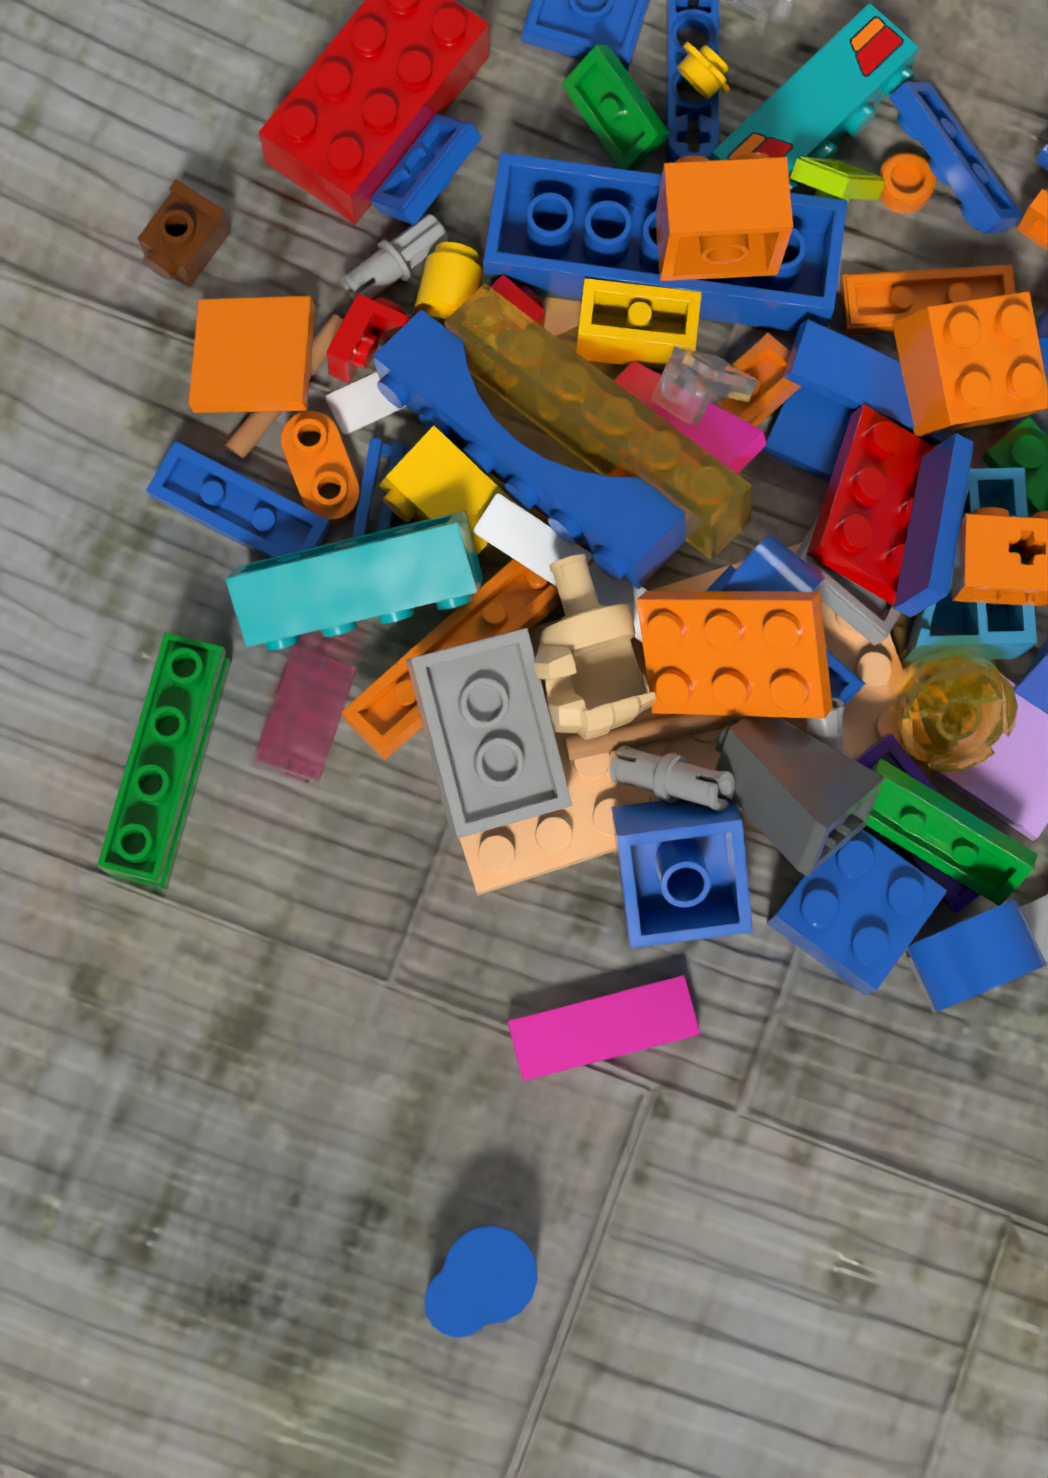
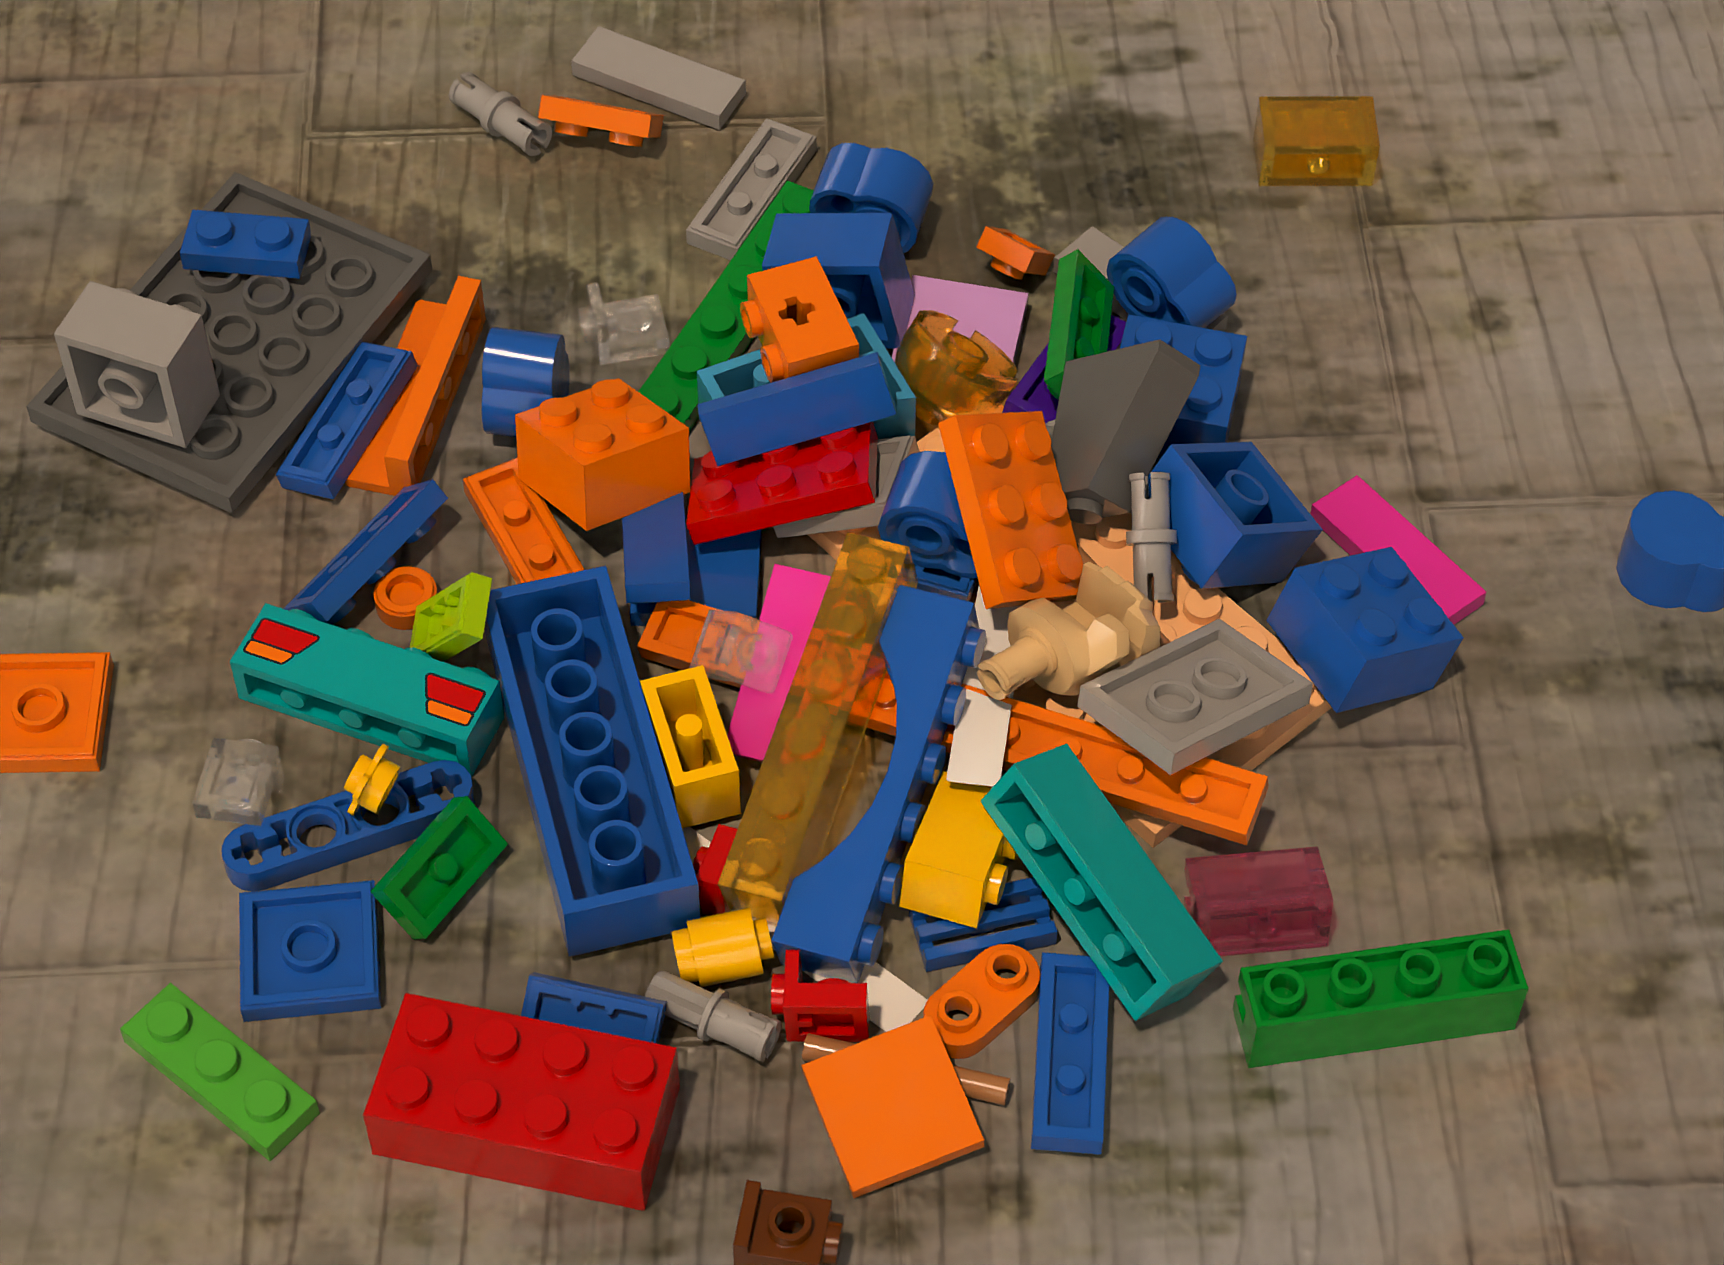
camera: 110 degrees left, 25 degrees down
orange brick [655,152,793,281] -> none
none -> blue brick [1266,547,1464,713]

